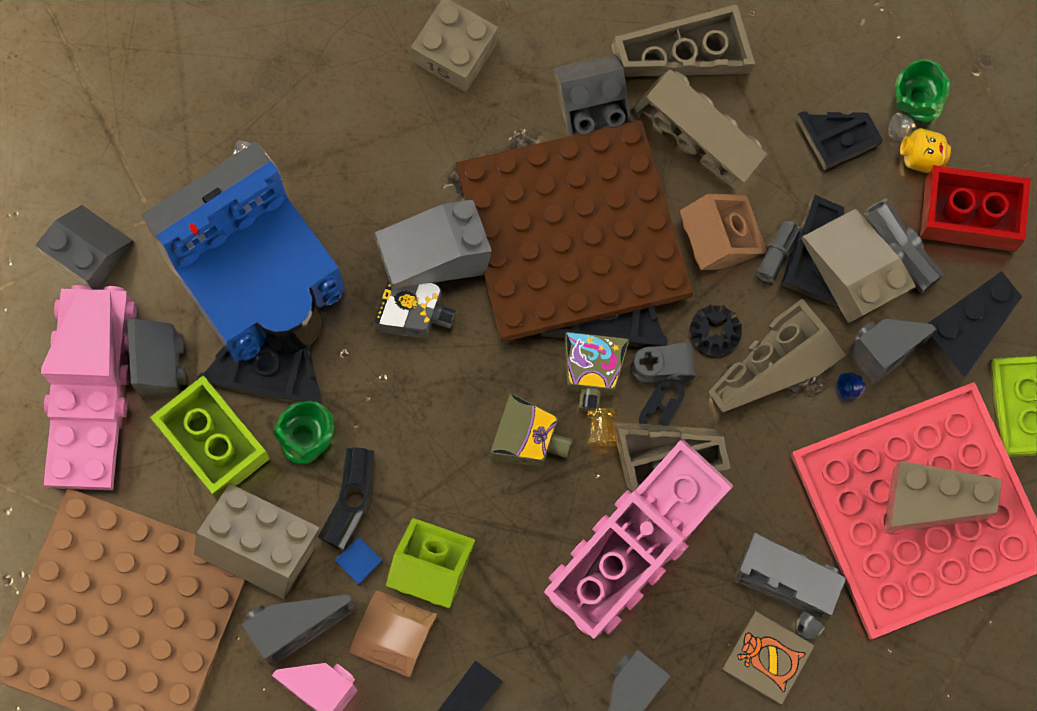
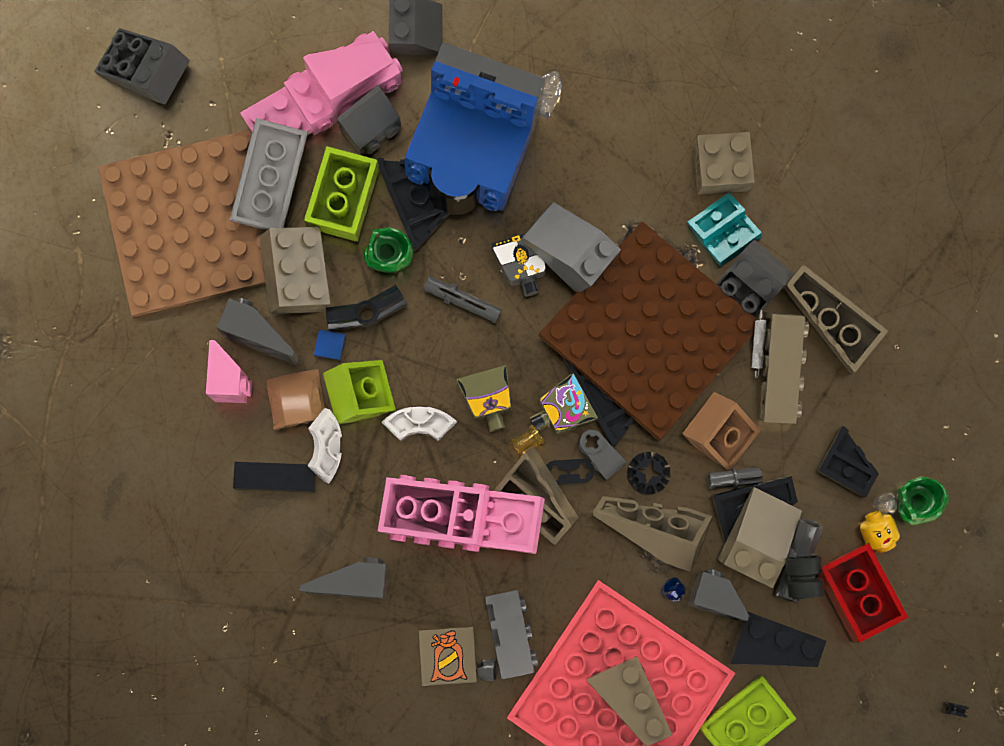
camera: 55 degrees right, 5 degrees up
none -> light grey tile [230,118,308,231]
none -> white tile [308,408,342,484]
none -> white tile [382,407,457,441]
none -> dark grey pin [423,275,502,323]
none -> teal slope [688,192,762,267]
none -> white piece [751,310,767,378]
none -> pearl dark grey wheel [785,555,825,599]

